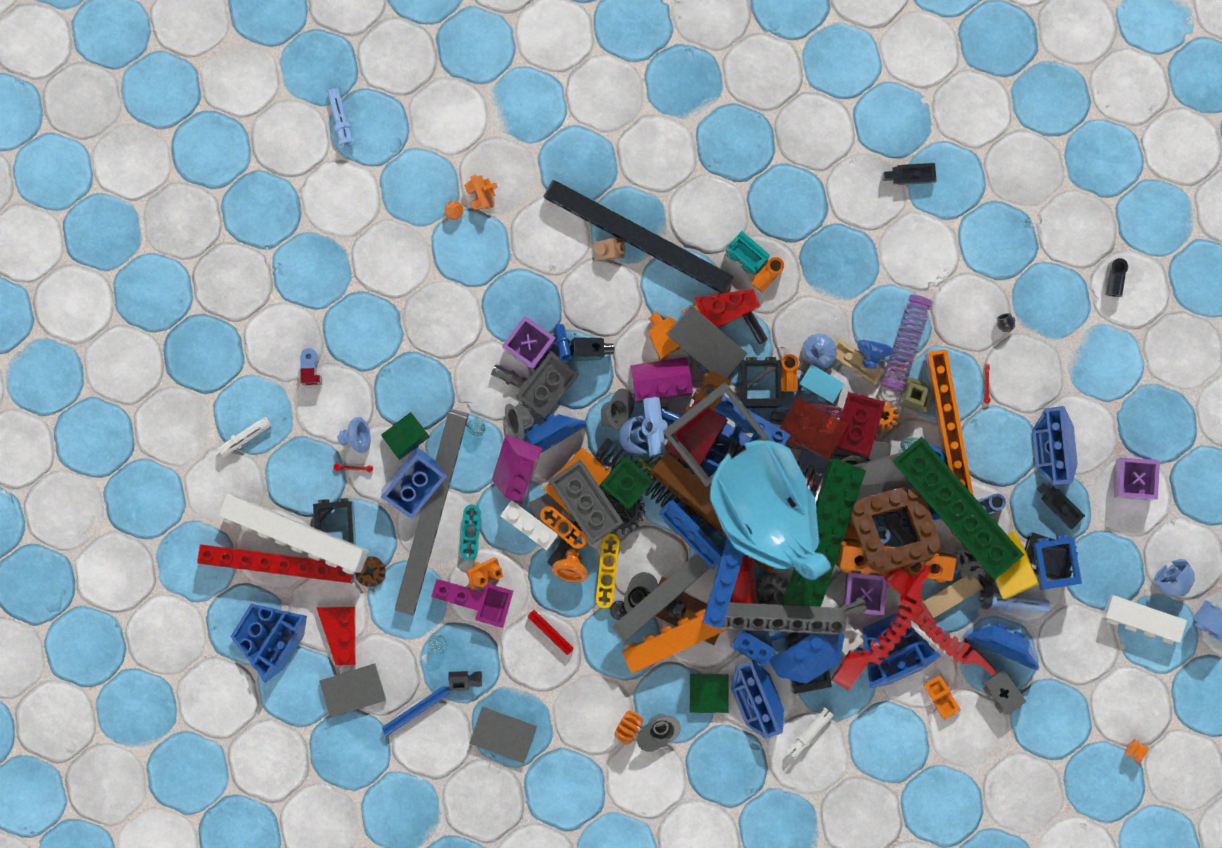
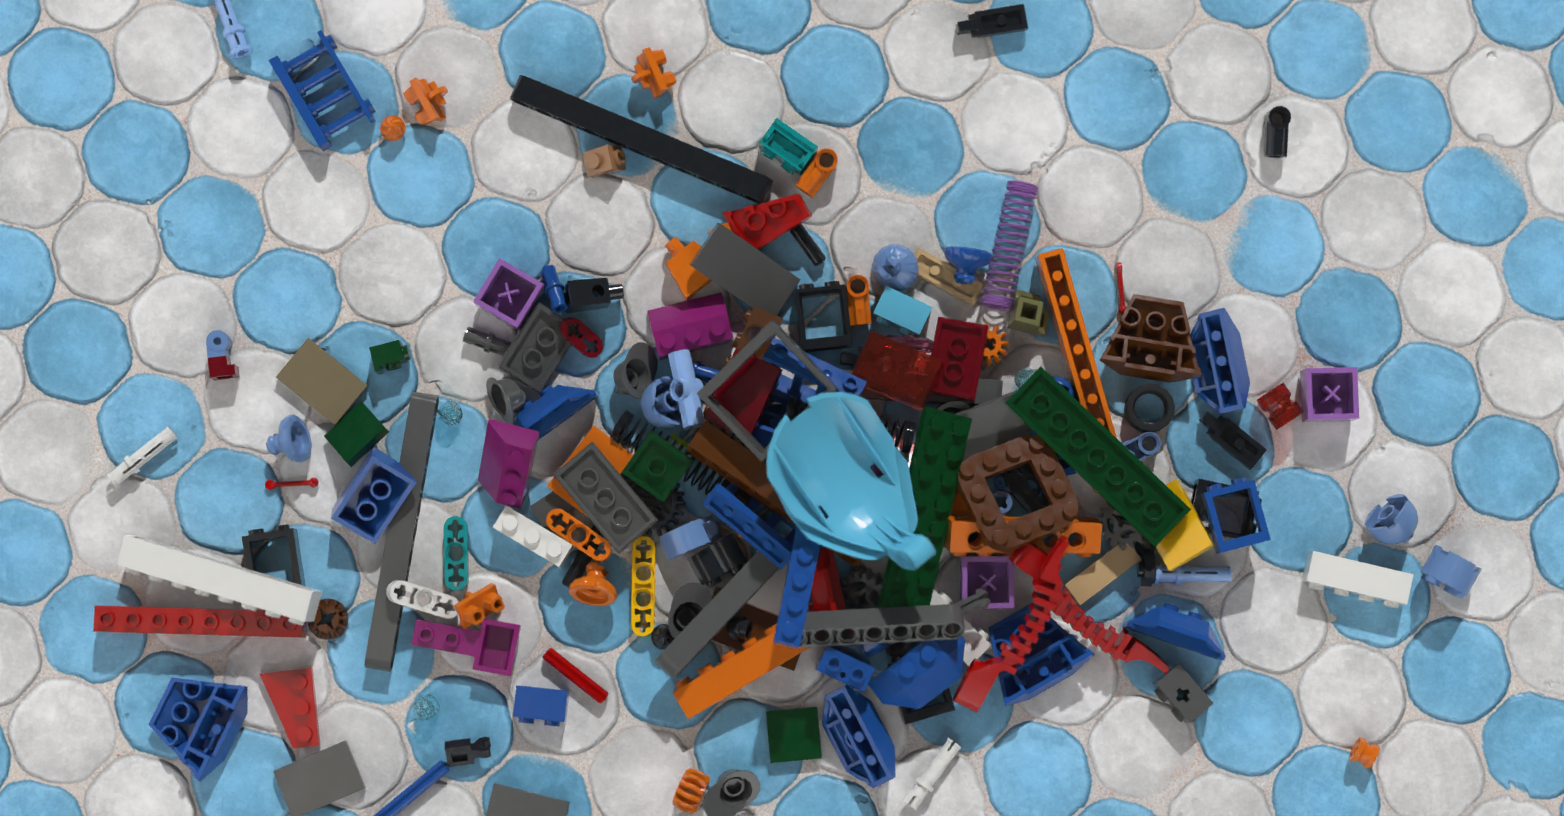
camera: 15 degrees left, 0 degrees up
orange slope [924,675,961,721] -> none
black plate [996,313,1016,332] -> none
none -> blue fence [268,30,376,151]
none -> dark tan tile [276,338,368,425]
none -> dark green brick [369,340,411,375]
none -> white beam [386,580,459,619]
none -> blue brick [513,685,569,726]
none -> dark red beam [559,317,603,358]
none -> orange hips [631,47,676,99]
none -> medium blue brick [658,514,723,561]
none -> black brick [687,534,747,588]
none -> reddish brown wedge [1100,294,1202,383]
none -> black tyre [1124,384,1175,433]
none -> clear red wheel [1256,382,1304,430]

